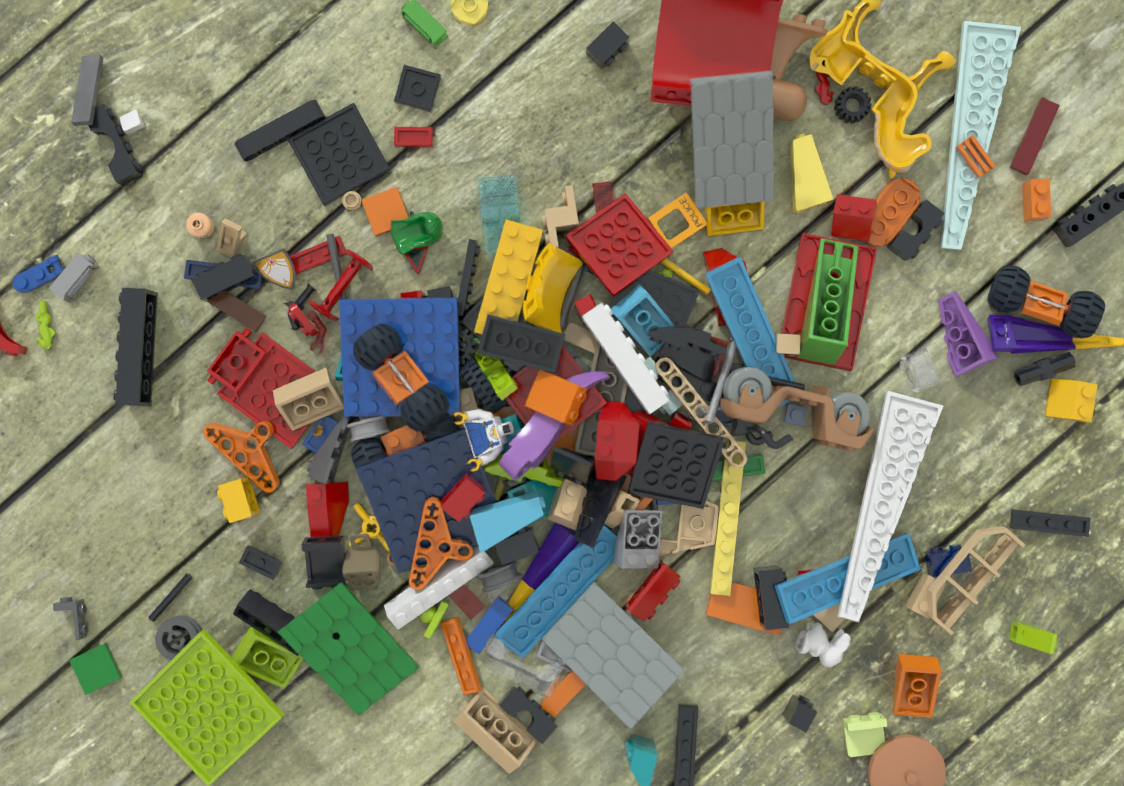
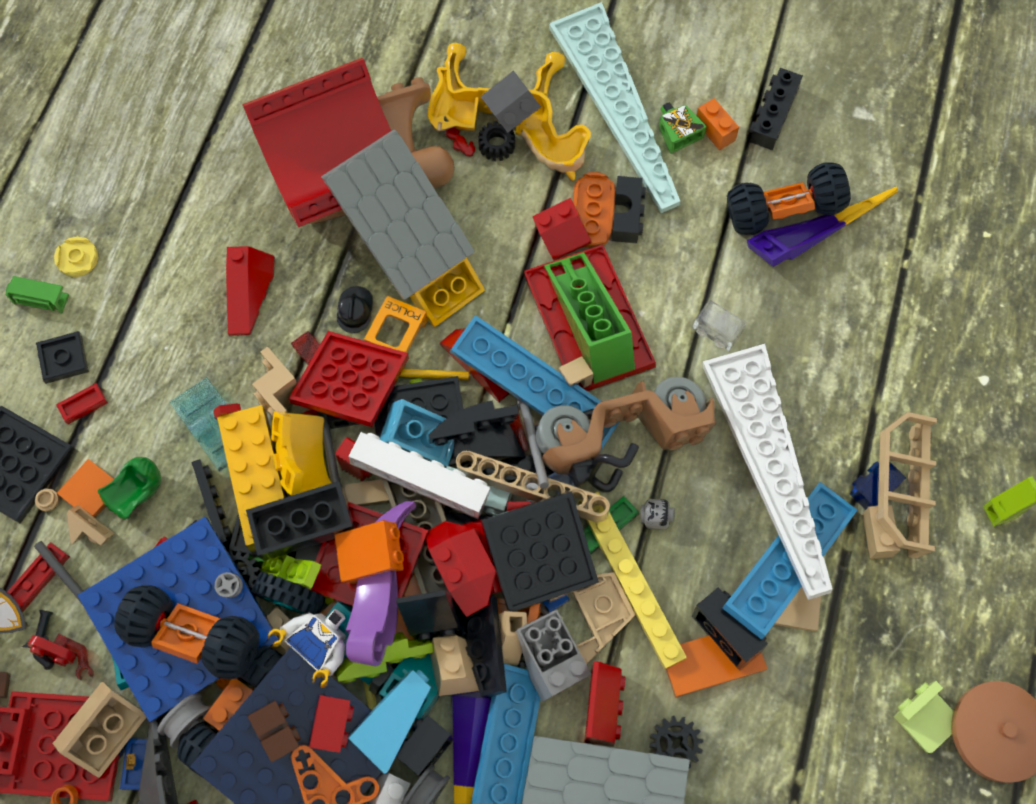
camera: 30 degrees left, 20 degrees down
red hose [310,249,373,321] -> none
piece [405,211,429,275] -> none
black brick [586,21,630,69] -> none
black brick [782,694,817,733] -> none
sand blue plate [783,404,807,426] -> none
light yellow slope [790,133,833,215] -> none
white animal [796,623,850,668] -> none
orange slope [893,654,942,718] -> none
medium lavender wedge [939,291,999,377] -> none
orange tile [955,135,995,178] -> none
dark red tile [1009,97,1060,175] -> none
black plate [1010,509,1091,537] -> none
black piece [1014,352,1076,386] -> none
yellow slope [1045,378,1098,422] -> none
none -> tan slope [67,505,115,545]
none -> red tile [213,403,241,420]
none -> light grey wheel [214,572,243,598]
none -> red wedge [226,246,275,336]
none -> reddish brown piece [247,700,301,763]
none -> black piece [337,286,373,333]
none -> dark grey slope [481,71,541,133]
none -> light grey head [641,499,675,529]
none -> black gear [649,716,704,768]
none -> torso [659,102,706,154]

